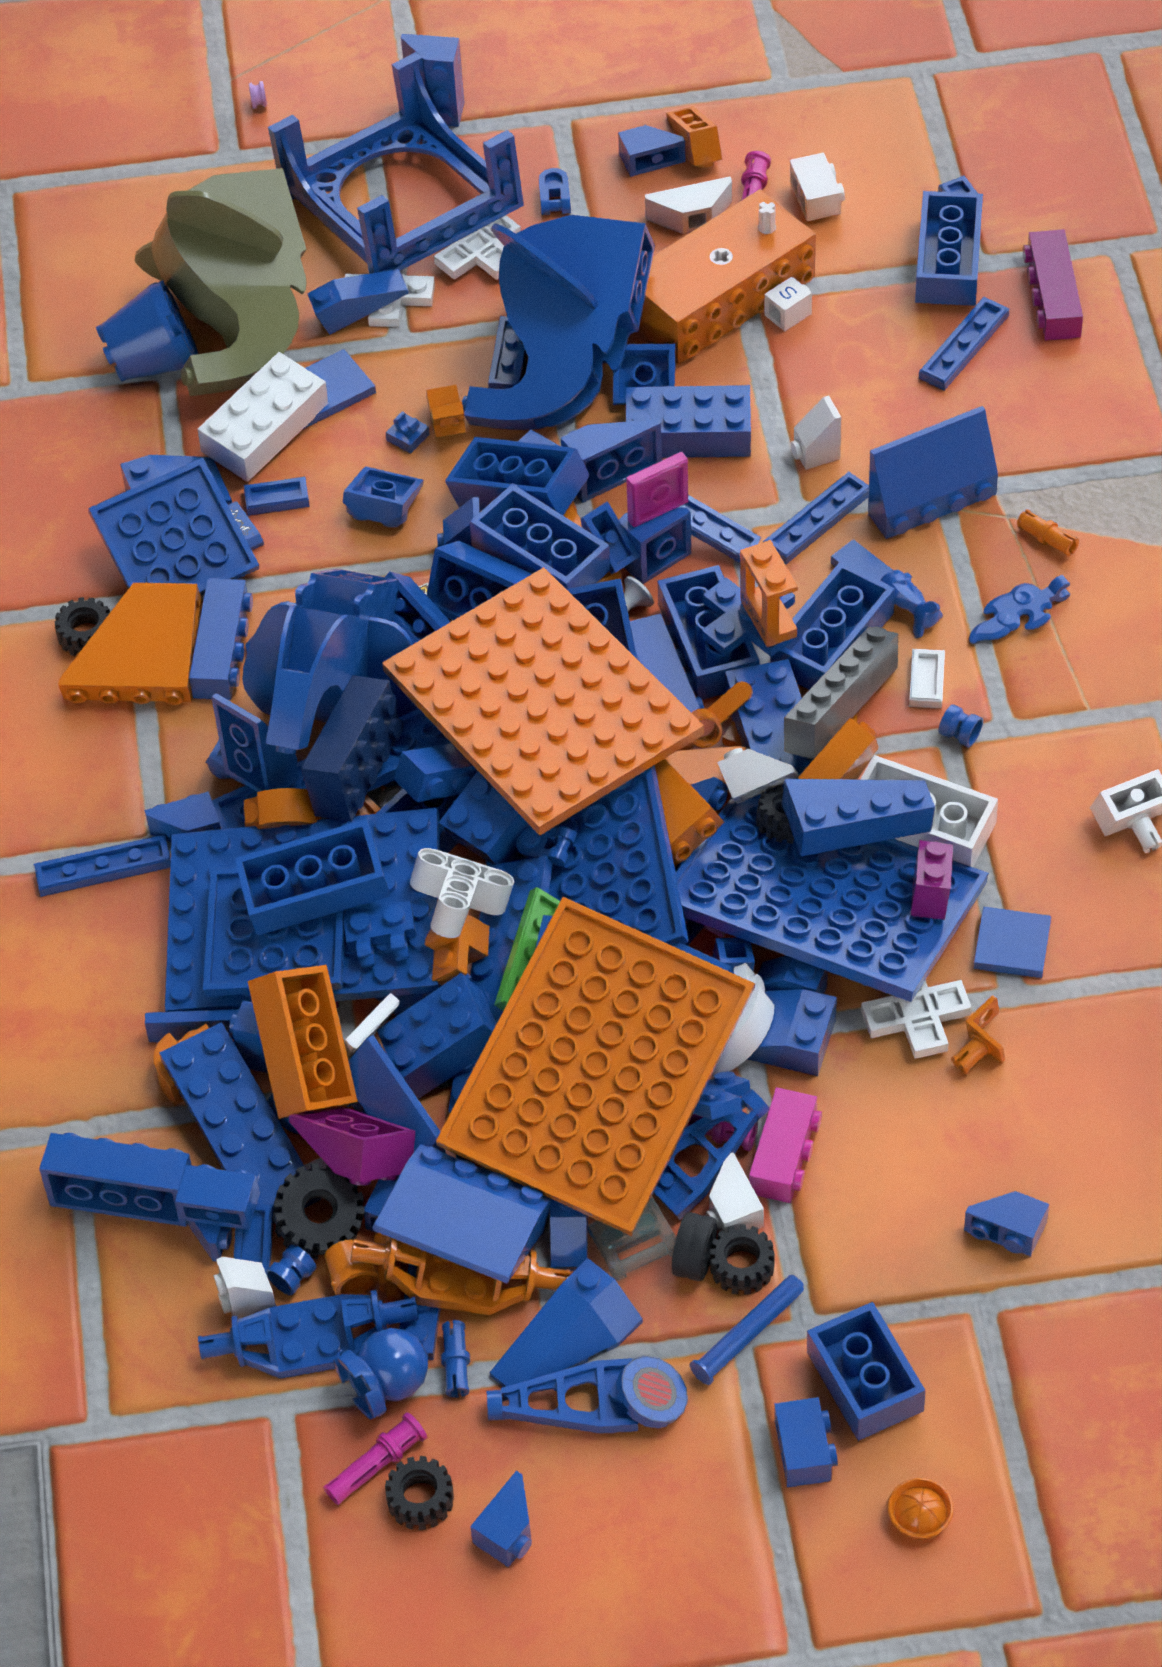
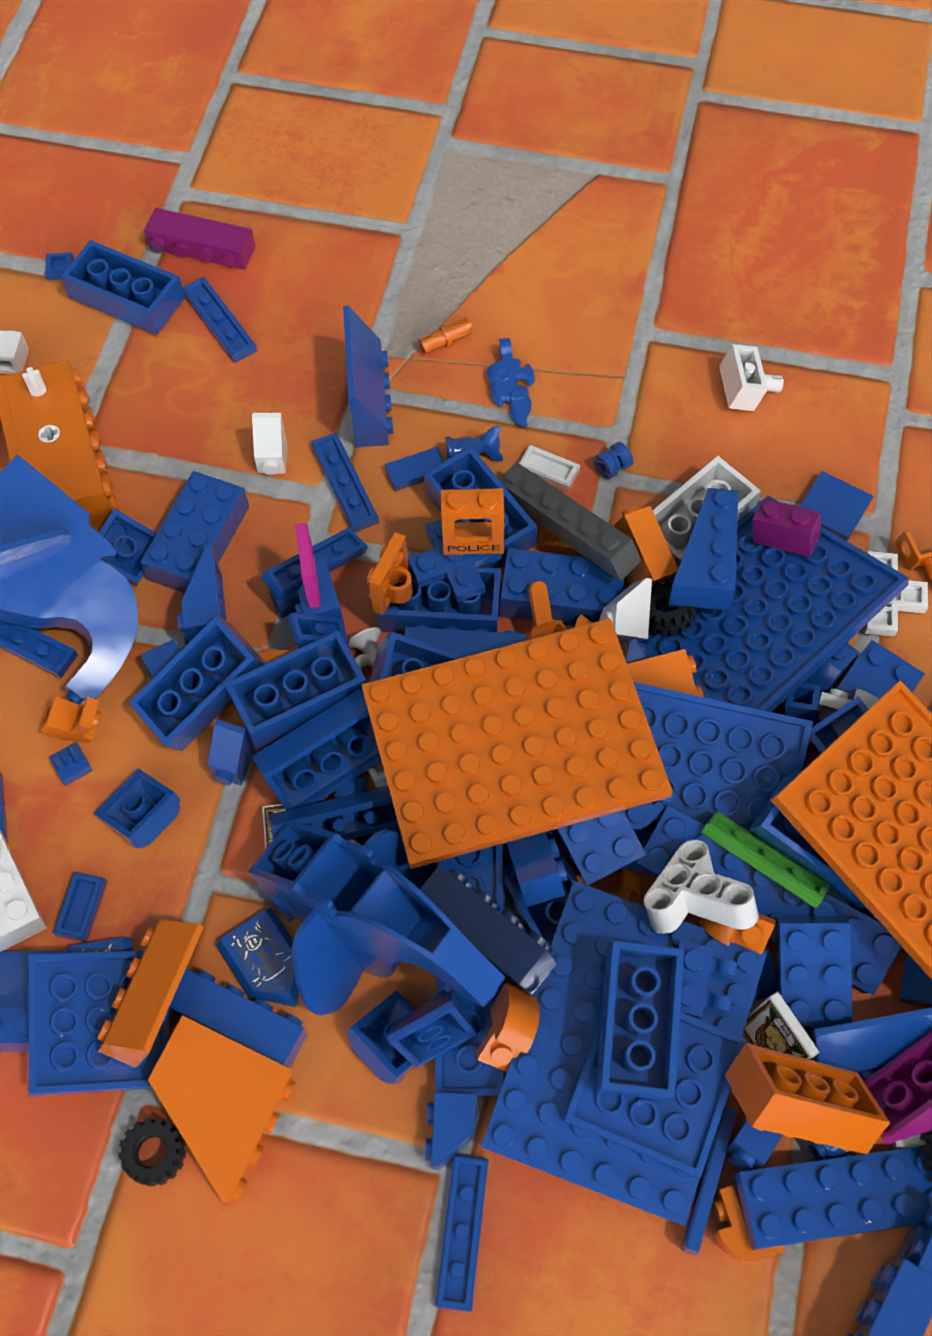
camera: 70 degrees left, 10 degrees up
white brick [765,277,812,332] -> none
none -> orange slope [97,919,204,1068]
none -> orange plate [367,532,413,615]

